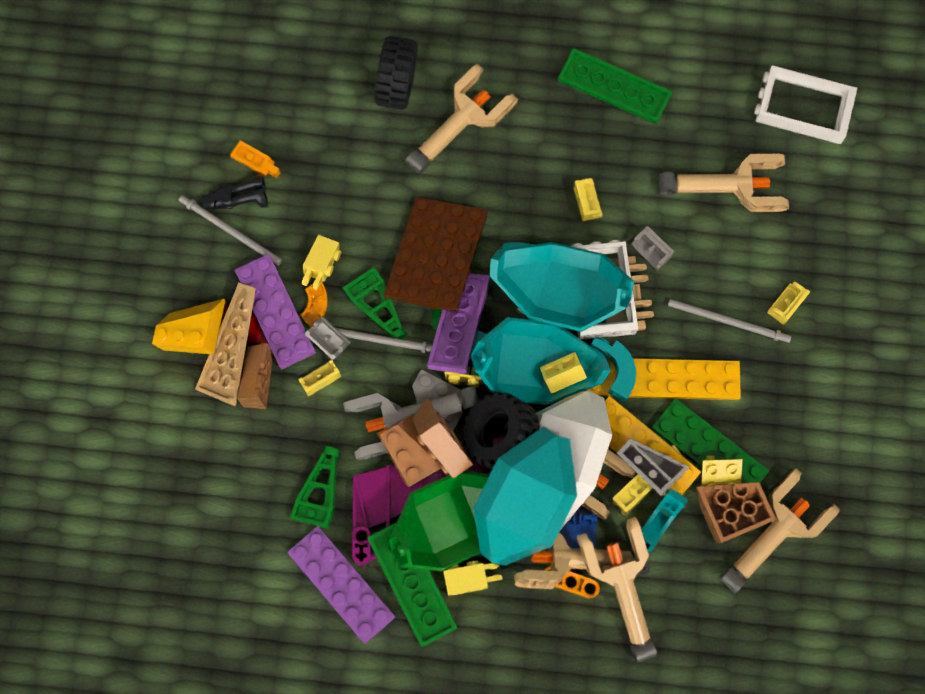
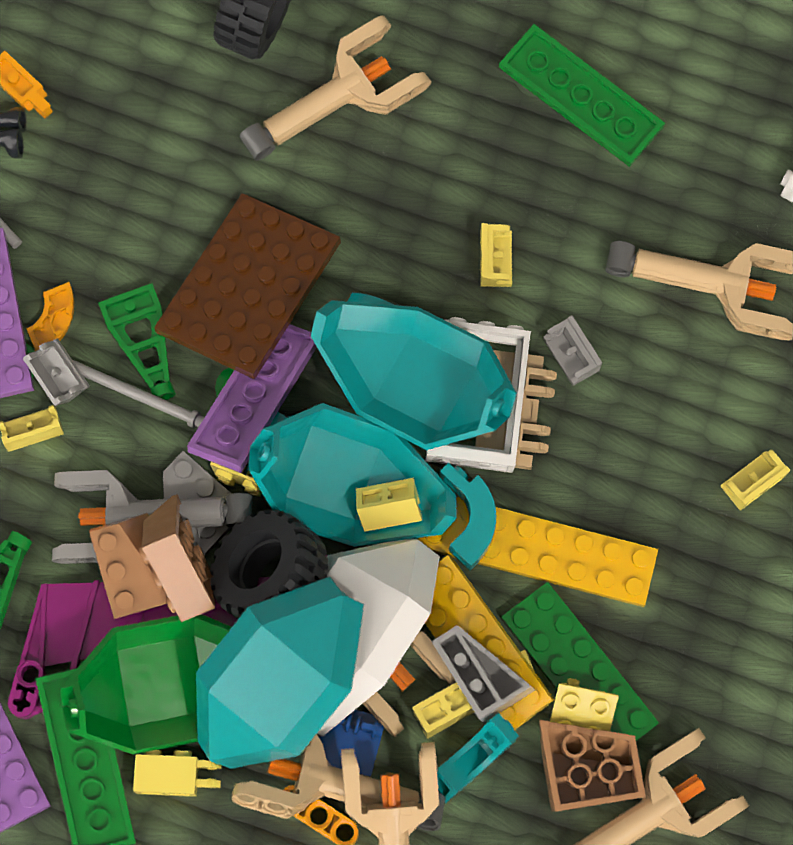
camera: 10 degrees right, 0 degrees up
light yellow hinge [302,235,341,290] -> none
light grey bar [668,299,792,343] -> none

